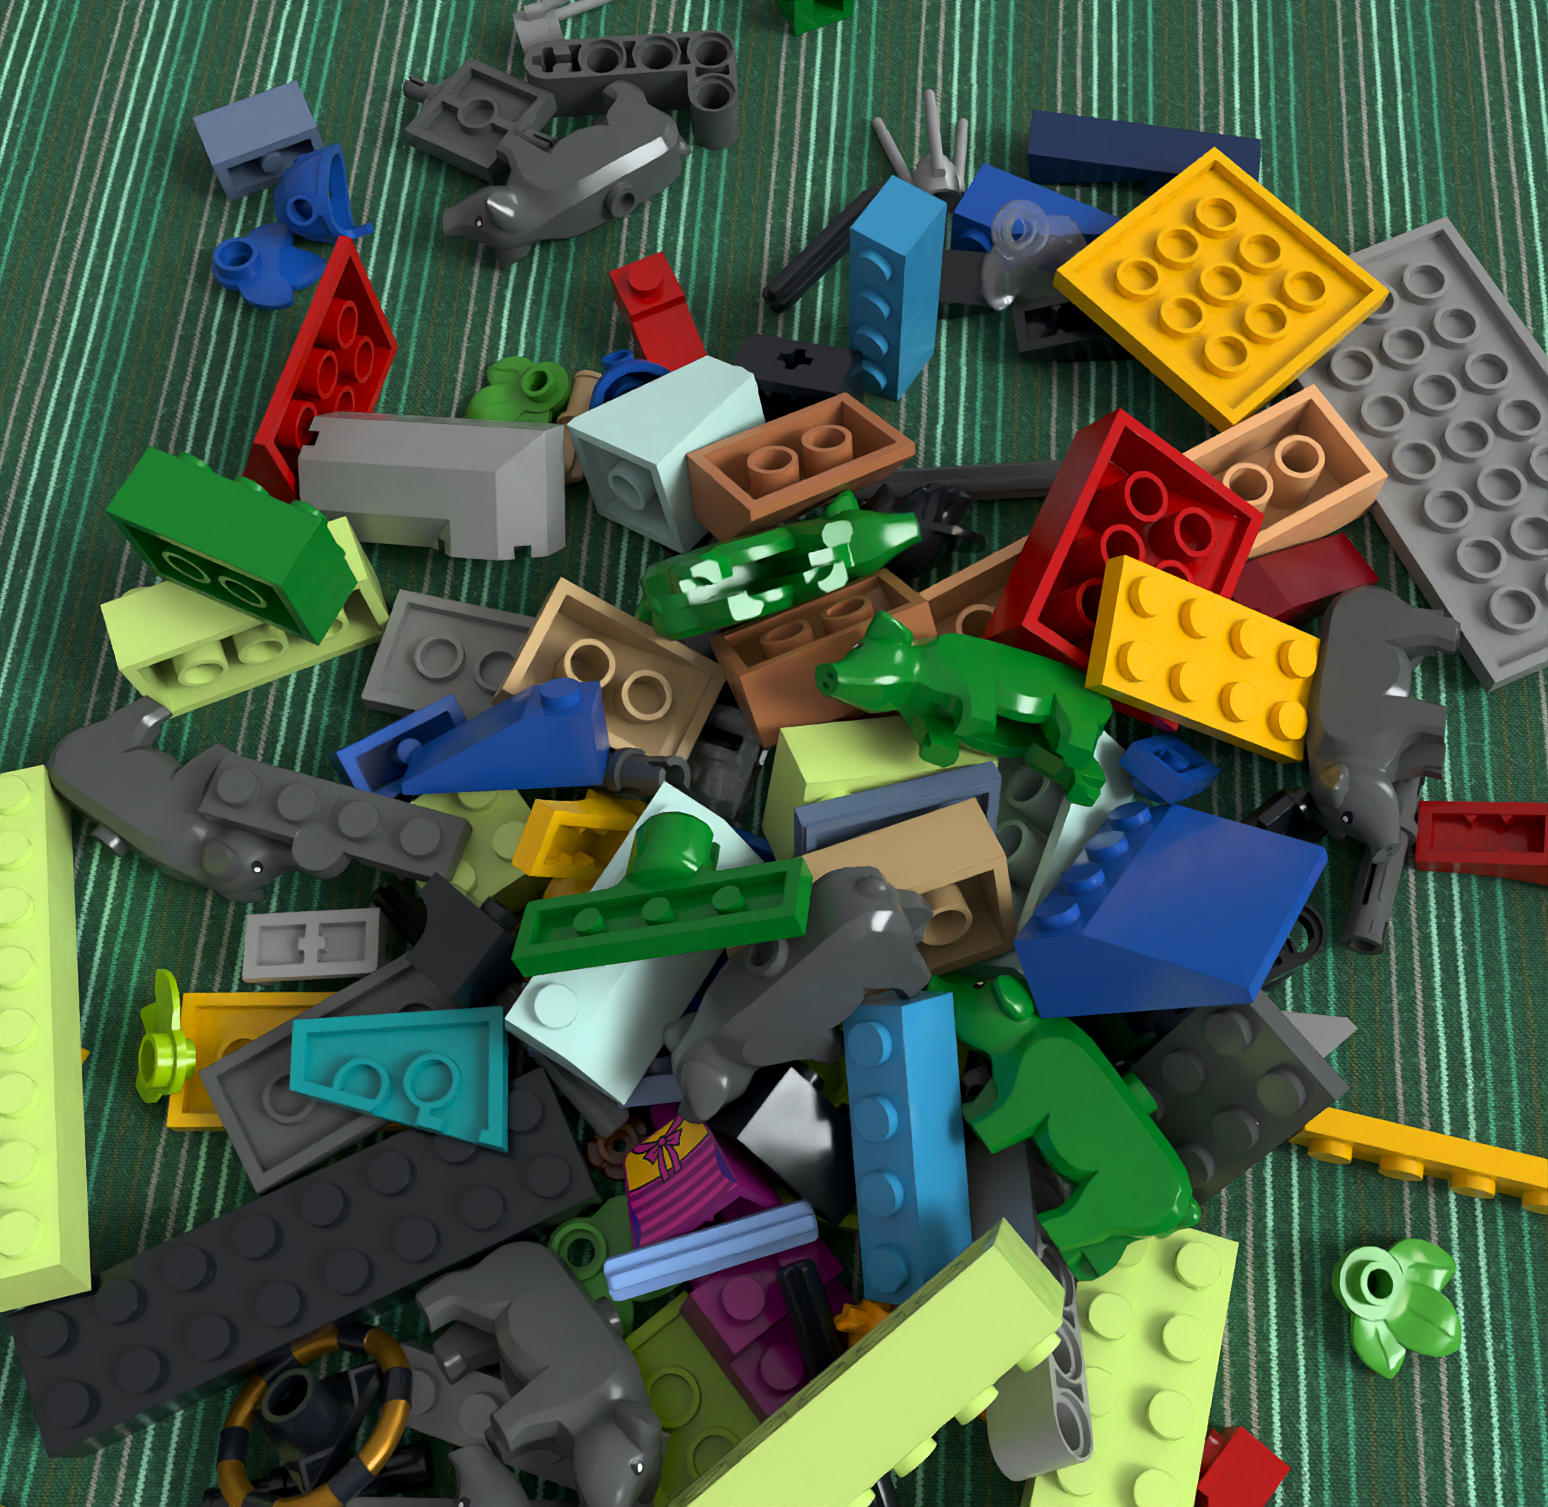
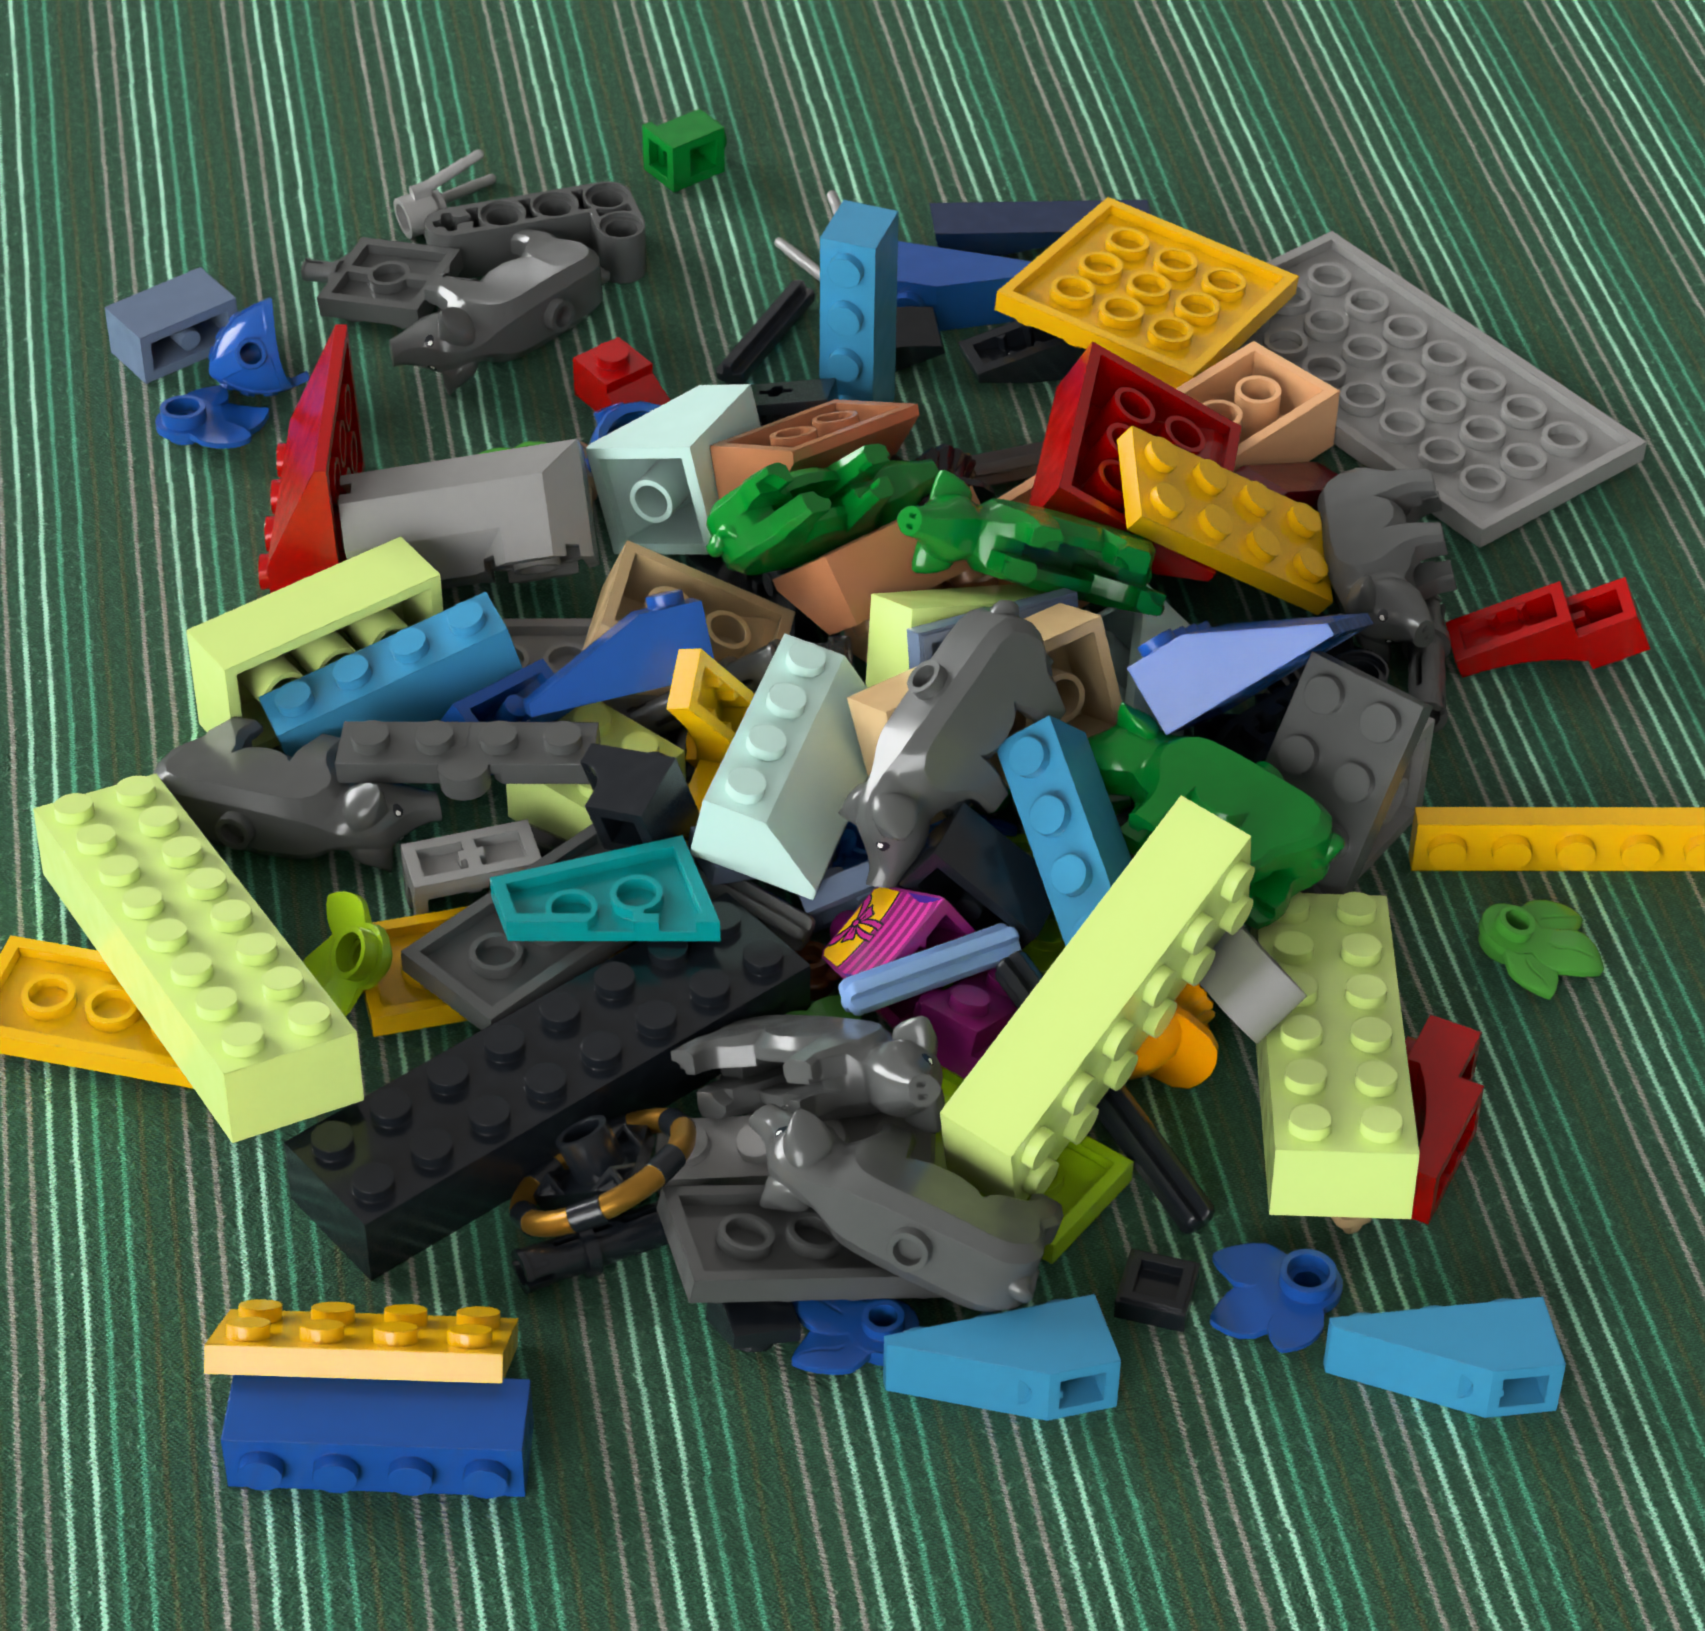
camera: 20 degrees left, 25 degrees down
green brick [105,446,358,646] -> none
green plate [511,811,813,977] -> none
clear plate [981,199,1087,311] -> none
blue plate [1118,732,1222,805] -> none
none -> dark azure brick [258,592,523,757]

